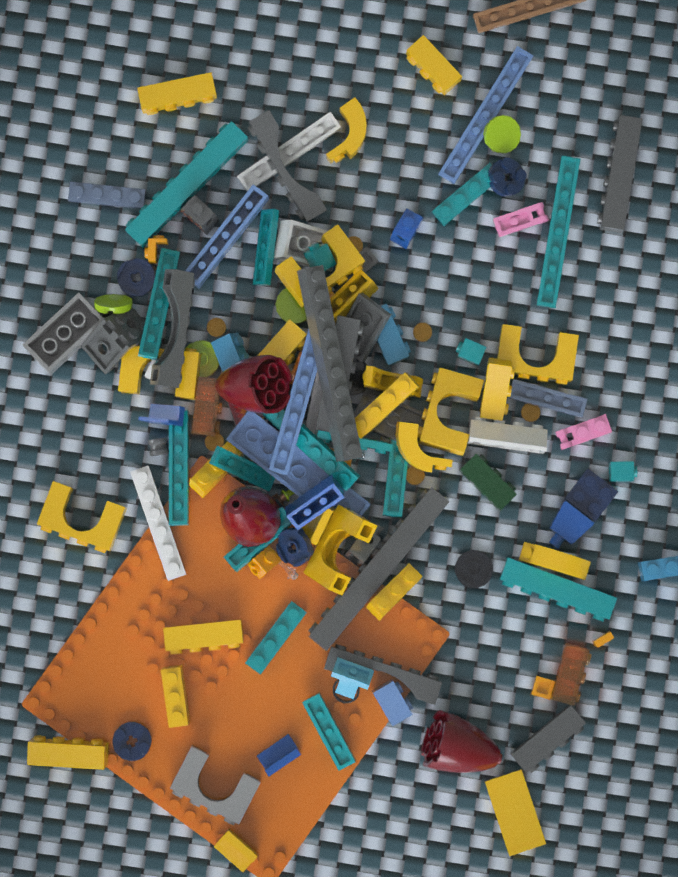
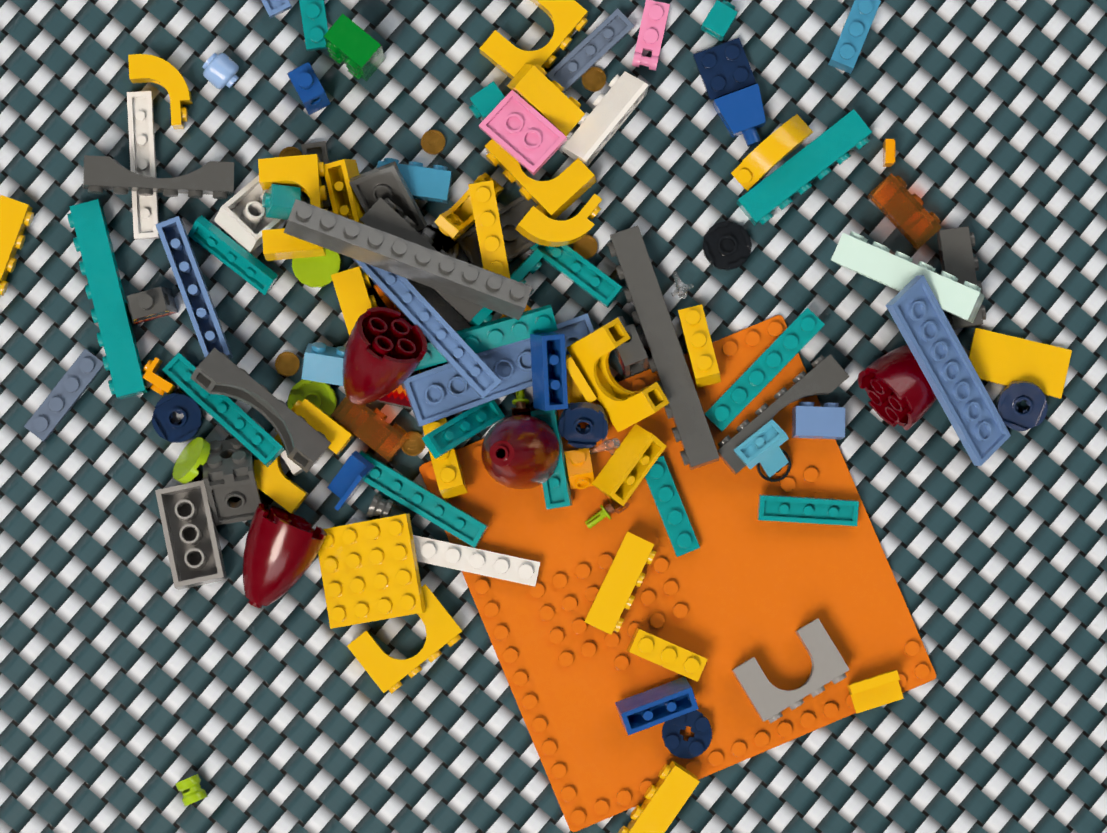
camera: 60 degrees left, 0 degrees up
blue panel [257,734,301,776] -> none
dark green brick [459,454,517,511] -> none
light orange tile [531,676,555,700] -> none
none -> light blue head [202,53,239,89]
none -> dark red cylinder [243,504,327,608]
none -> yellow plate [318,514,426,629]
none -> green brick [324,14,385,82]
none -> bright pink plate [479,90,567,175]
none -> lime piece [585,499,630,528]
none -> yellow brick [592,424,667,506]
none -> blue brick [615,676,699,735]
none -> clear bar [672,271,694,299]
none -> teal plate [704,308,825,432]
none -> light aqua brick [831,231,985,323]
none -> medium blue plate [886,275,1011,466]
none -> dark blue plate [997,381,1048,431]

